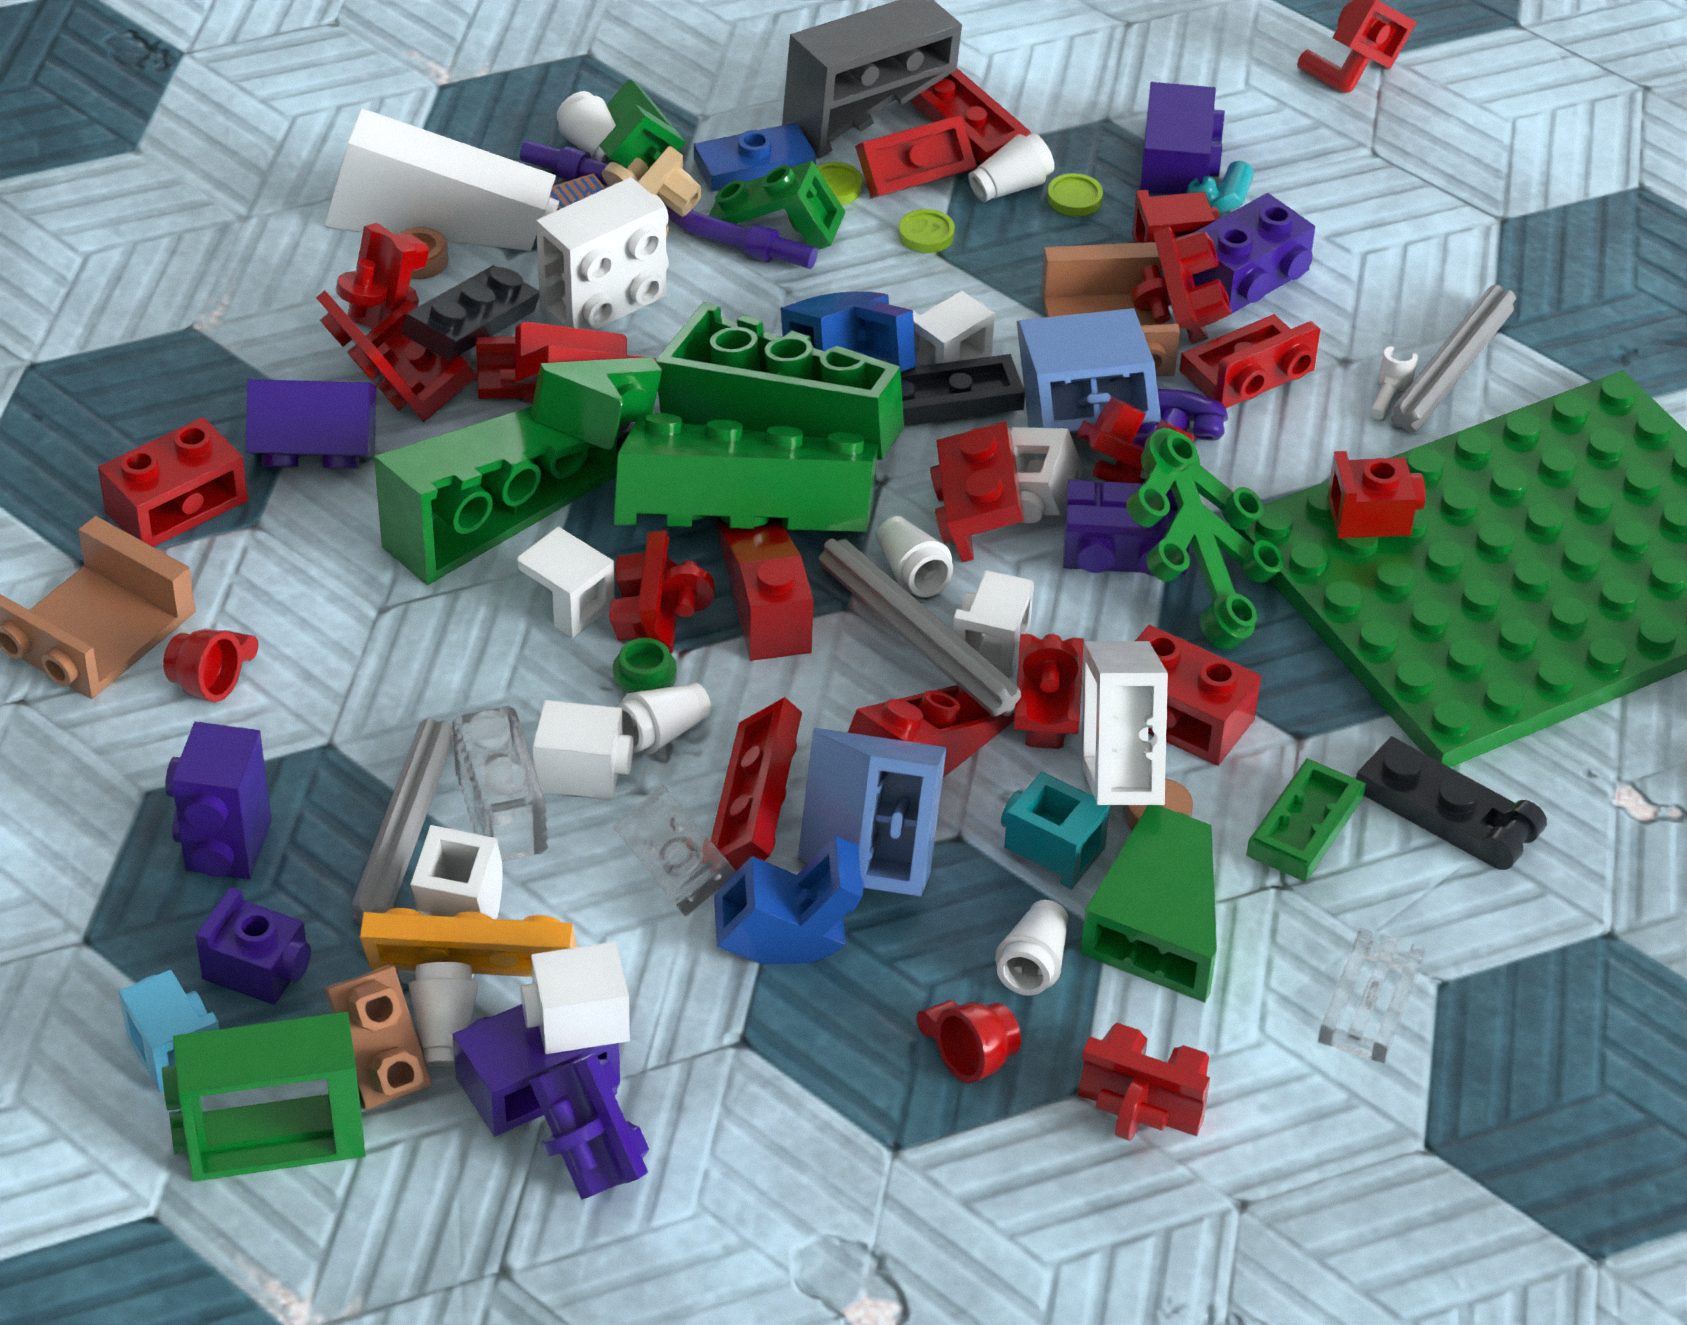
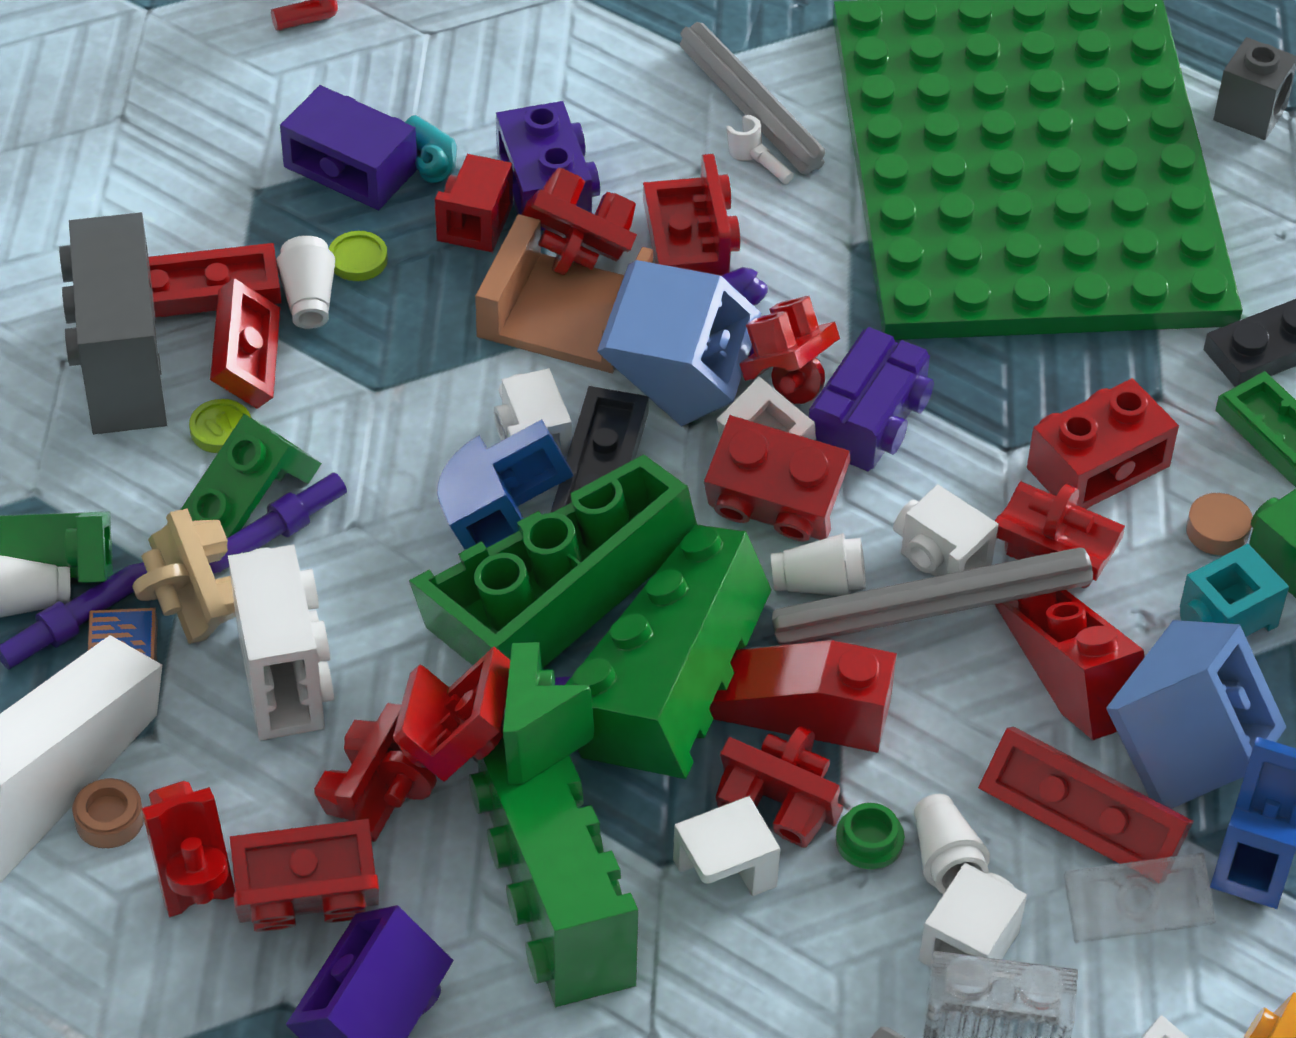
camera: 65 degrees left, 5 degrees up
black plate [400,265,539,361] -> none
blue plate [694,122,816,191] -> none
lime piece [899,209,955,253] -> none
white window [1082,641,1168,805] -> none
green plant [1126,428,1284,650] -> none
red brick [1327,451,1425,538] -> none

